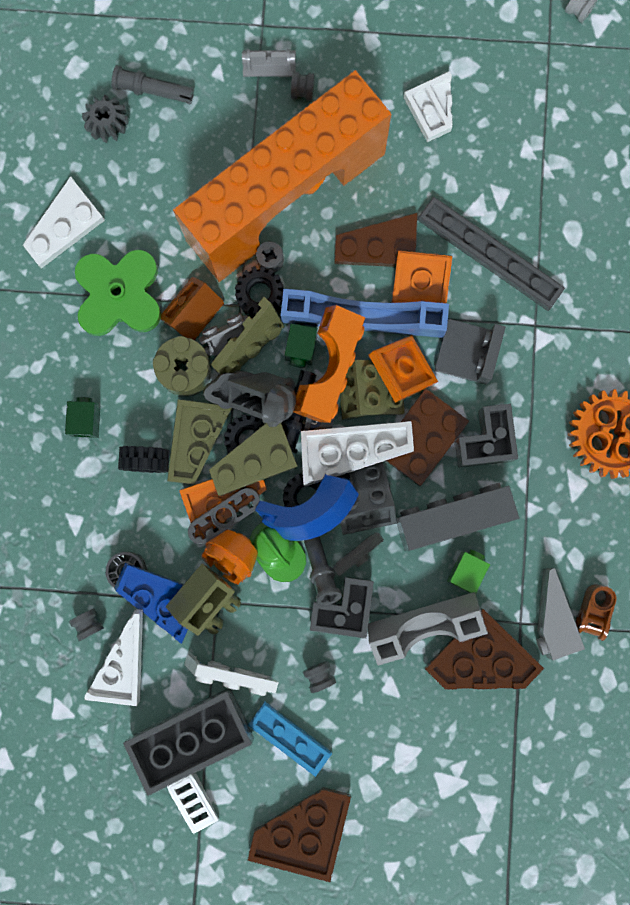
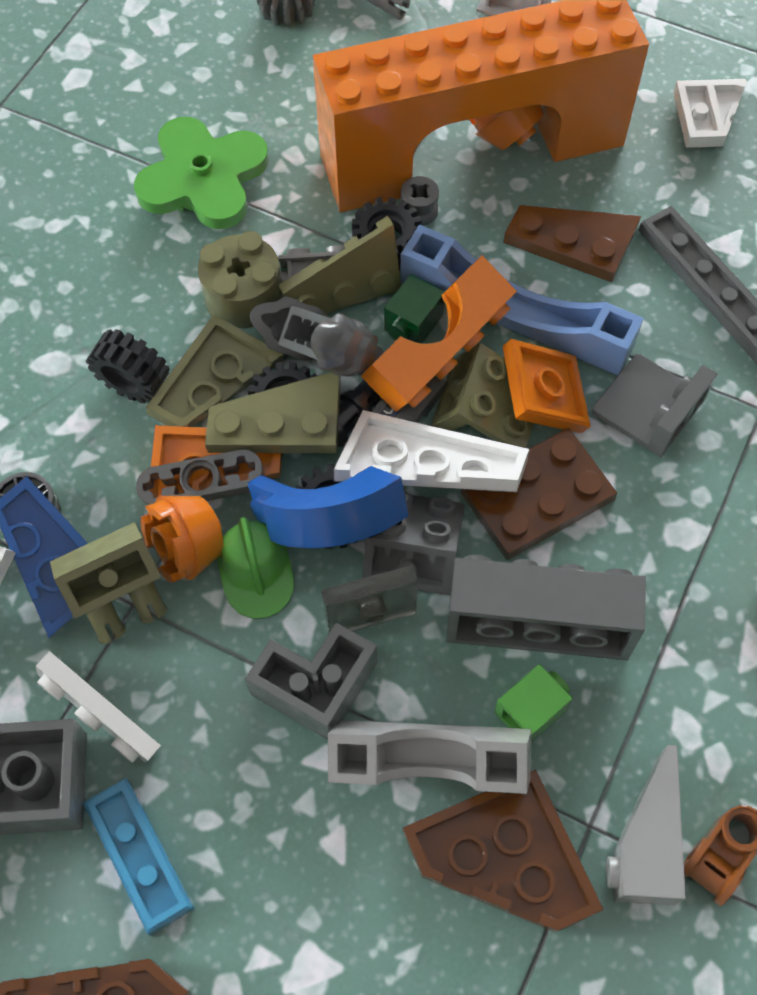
camera: 20 degrees right, 20 degrees down
white wing [23,176,105,269] -> none
dark green brick [65,397,101,438] -> none
dark orange panel [161,276,224,340] -> none
dark grey wheel [303,661,337,693] -> none
dark grey pin [304,536,342,605] -> none
orange plate [392,250,453,303] -> none
dark grey brick [455,404,518,468] -> none

